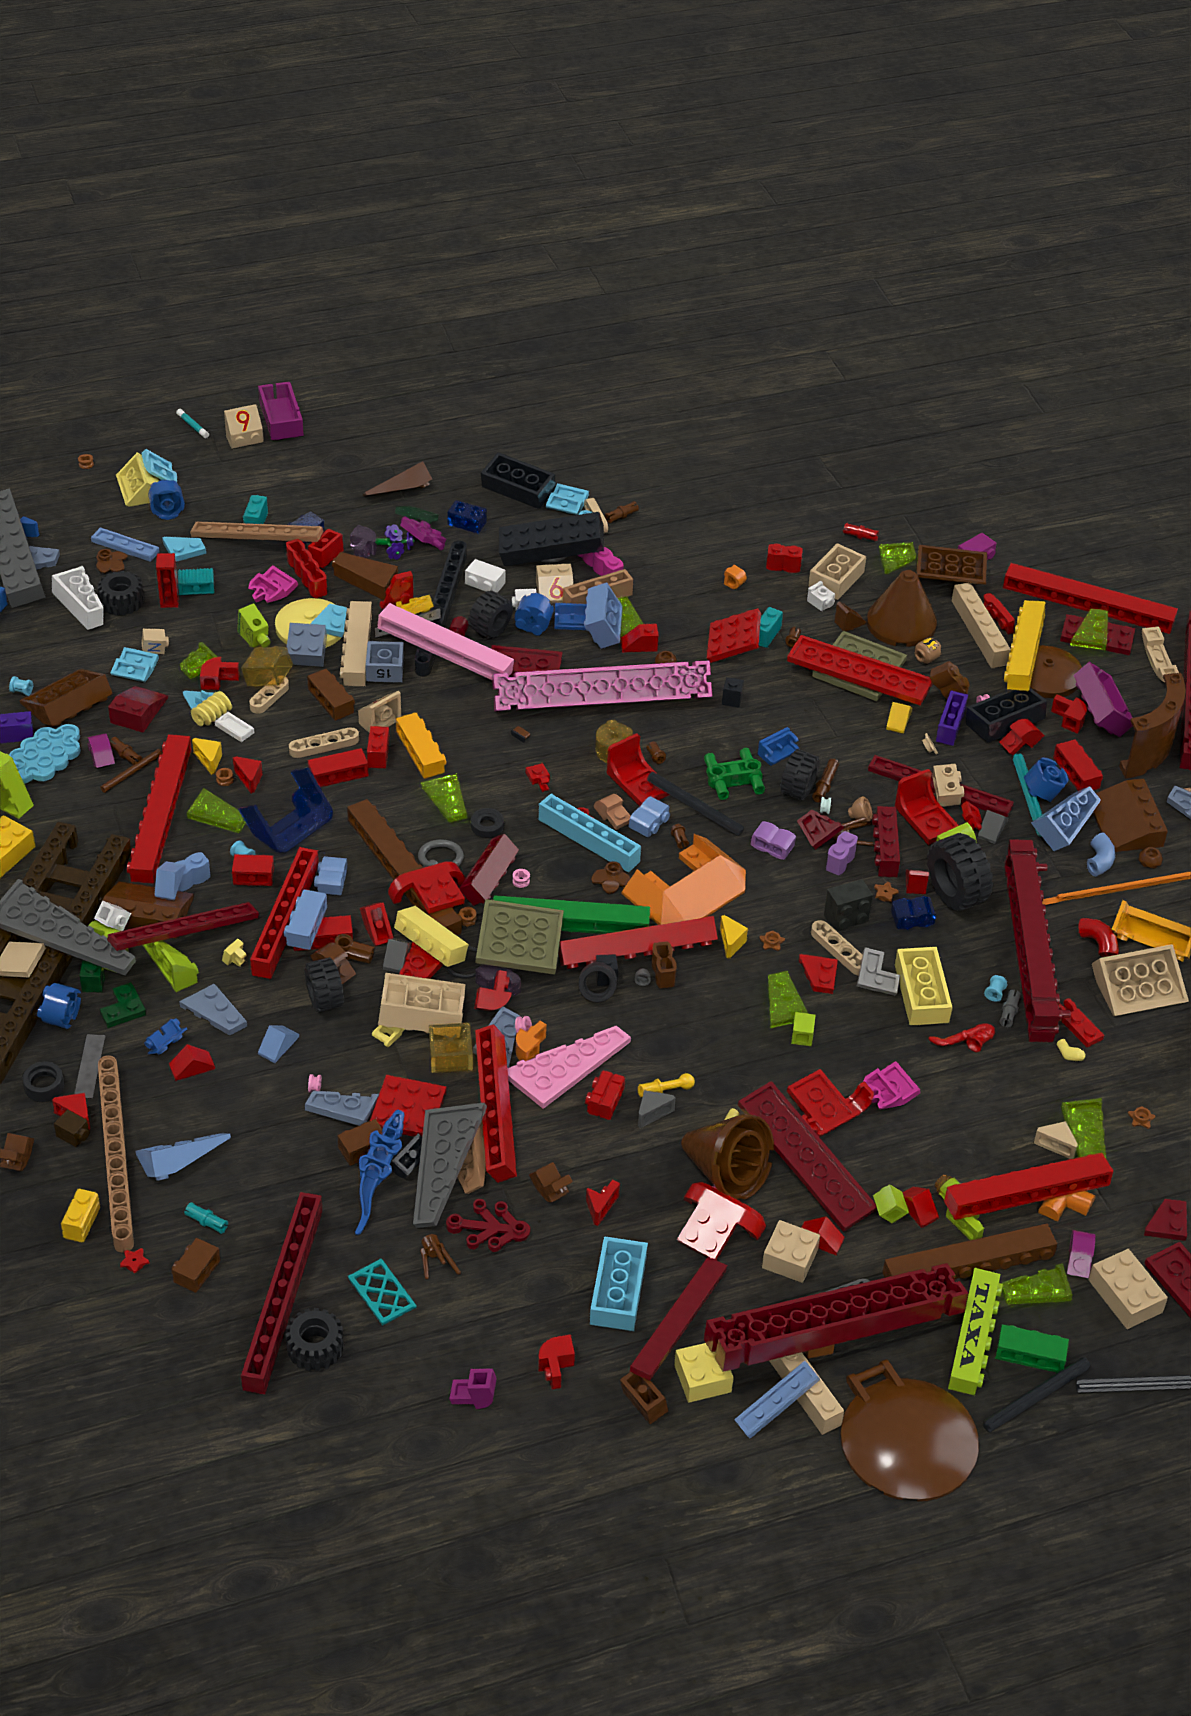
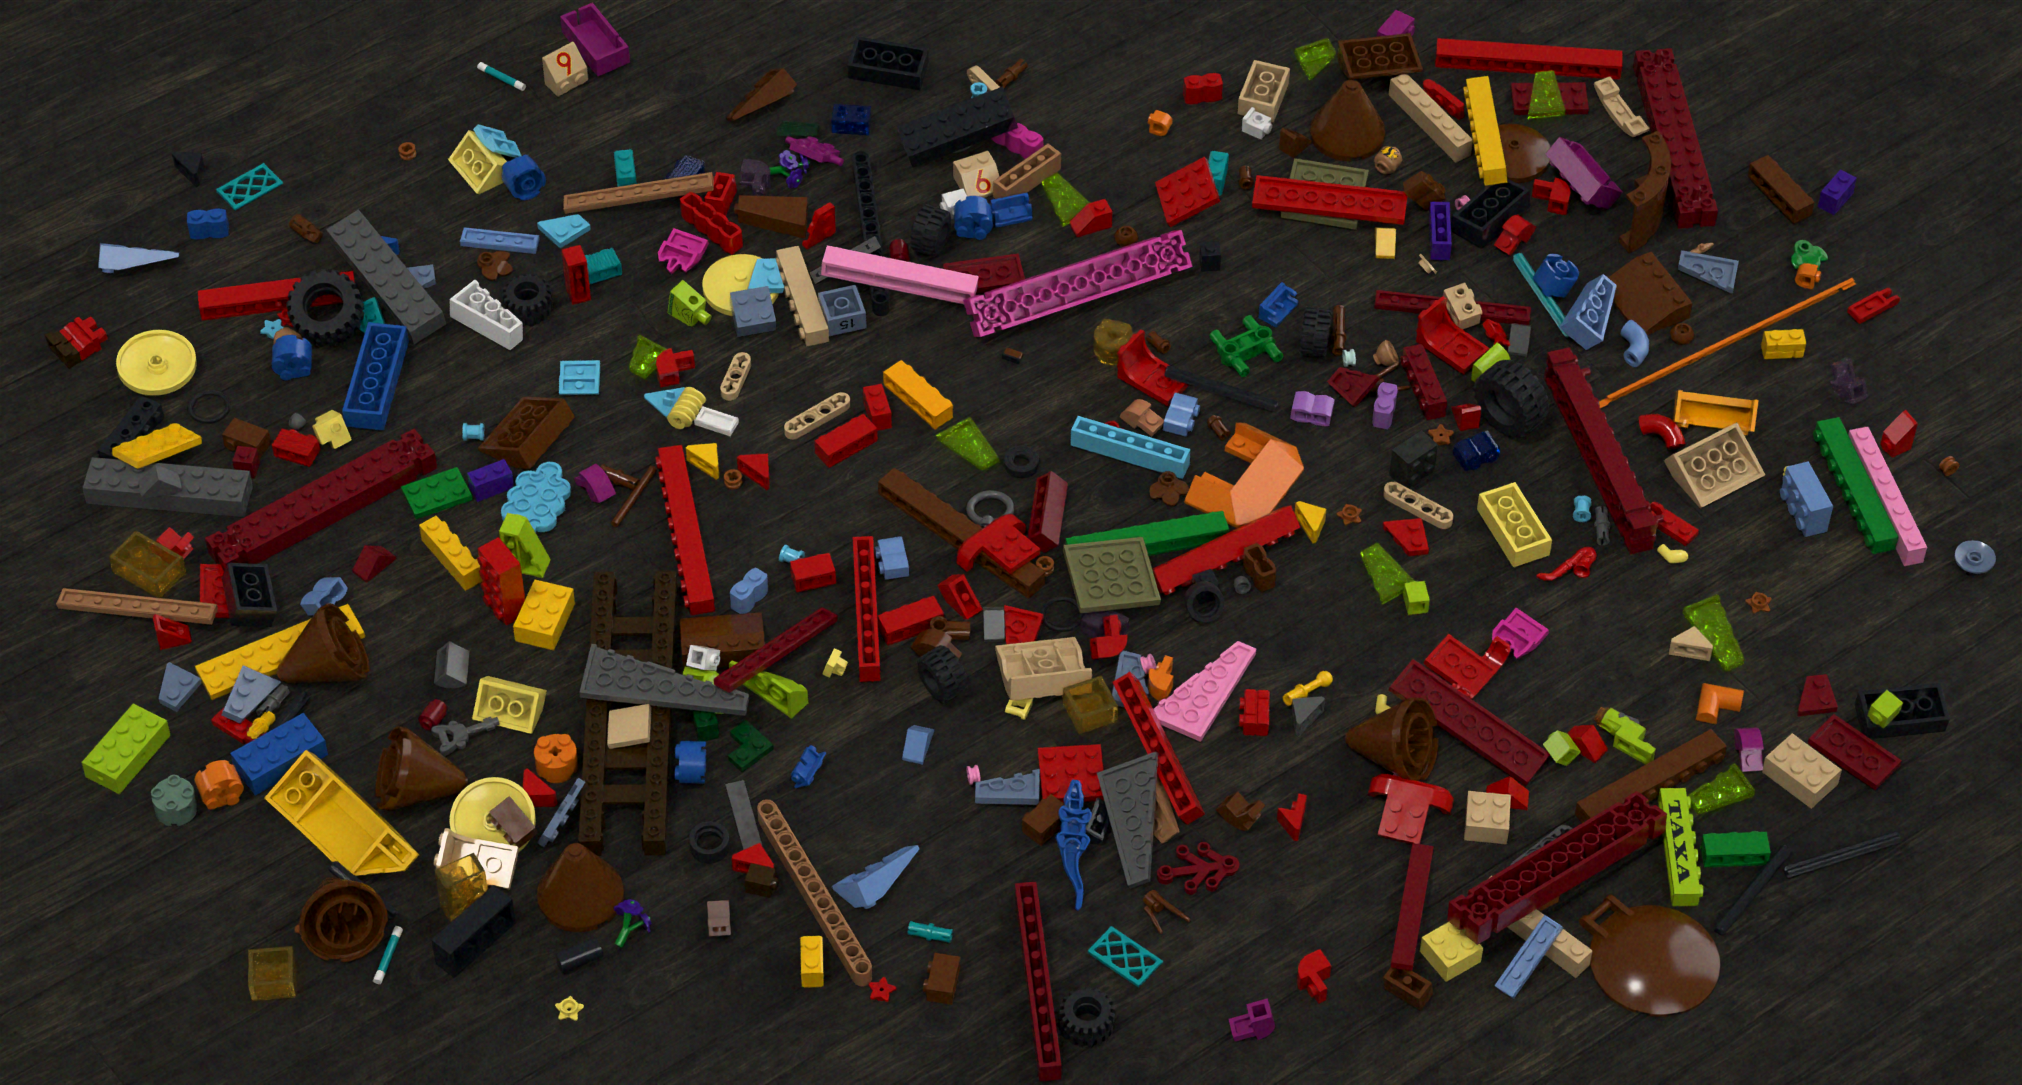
camera: 15 degrees left, 5 degrees up
dark red slope [108,686,168,732] -> none
tan brick [141,629,169,654] -> none
medium blue slope [155,861,186,901] -> none
red slope [169,1044,215,1081] -> none
sand blue wing [179,984,247,1035] -> none
clear neon green wing [187,788,247,833] -> none
clear blue windscreen [238,767,333,853] -> none
clear yellow brick [241,646,293,686] -> none
medium blue brick [284,890,327,950] -> none
reddish brown brick [307,669,355,721] -> none
tan slope [358,691,401,733] -> none
light yellow brick [394,906,468,967] -> none
yellow wing [396,595,434,614] -> none
white brick [465,559,505,593] -> none
bright pink bush [513,869,530,888] -> none
red plate [526,763,550,792] -> none
medium azure slope [546,483,589,515] -> none
medium blue brick [584,582,622,648] -> none
medium azure brick [590,1237,648,1331] -> none
red pin [843,523,879,541] -> none
light grey plate [857,948,900,996] -> none
red brick [944,1153,1113,1220] -> none
red brick [1053,740,1103,791] -> none

